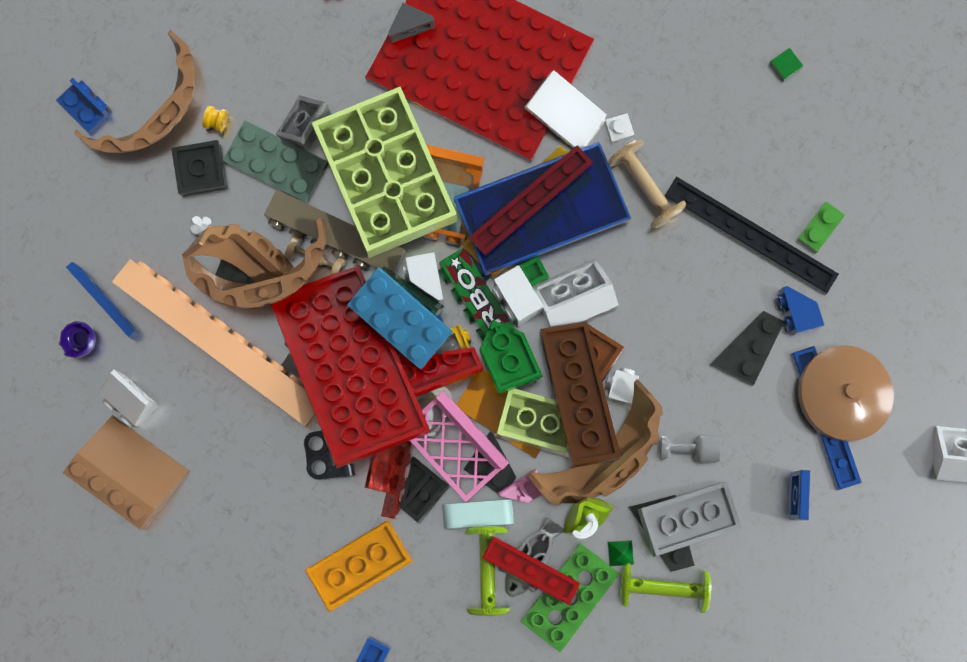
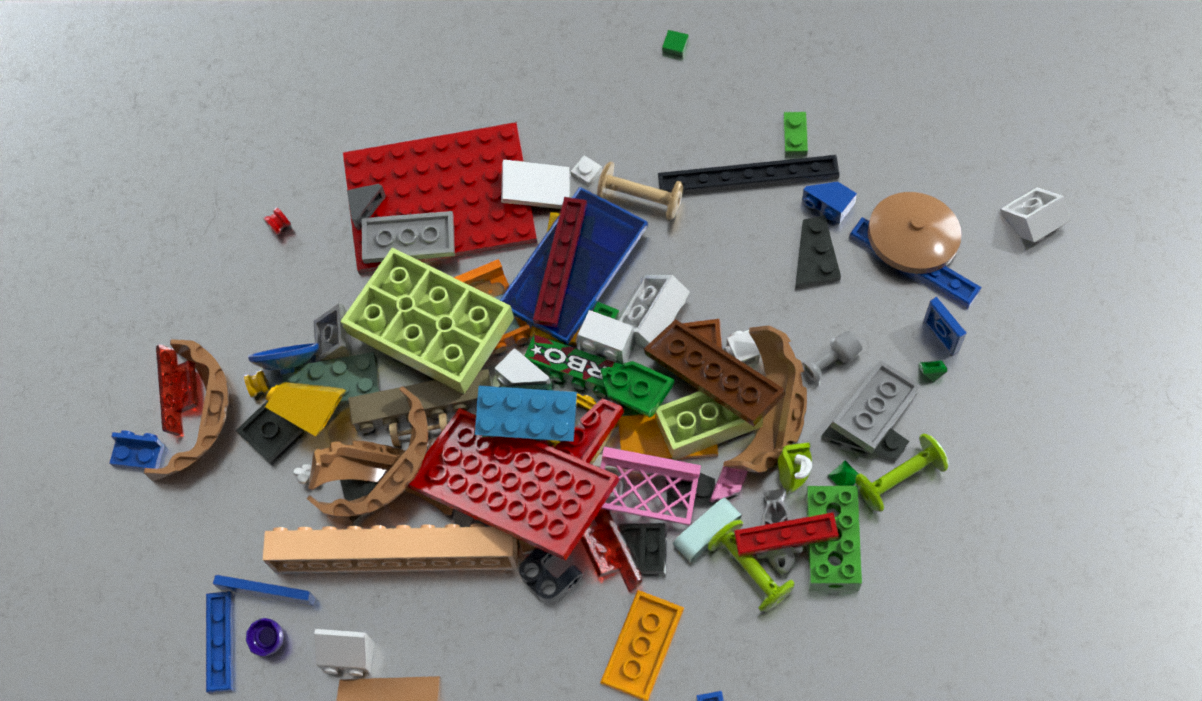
camera: 30 degrees left, 15 degrees down
none -> clear red bracket [156,344,199,436]
none -> blue tile [206,591,233,694]
none -> blue dish [248,343,319,374]
none -> yellow slope [265,382,346,436]
none -> light grey plate [362,211,455,263]
none -> green slope [919,361,947,383]

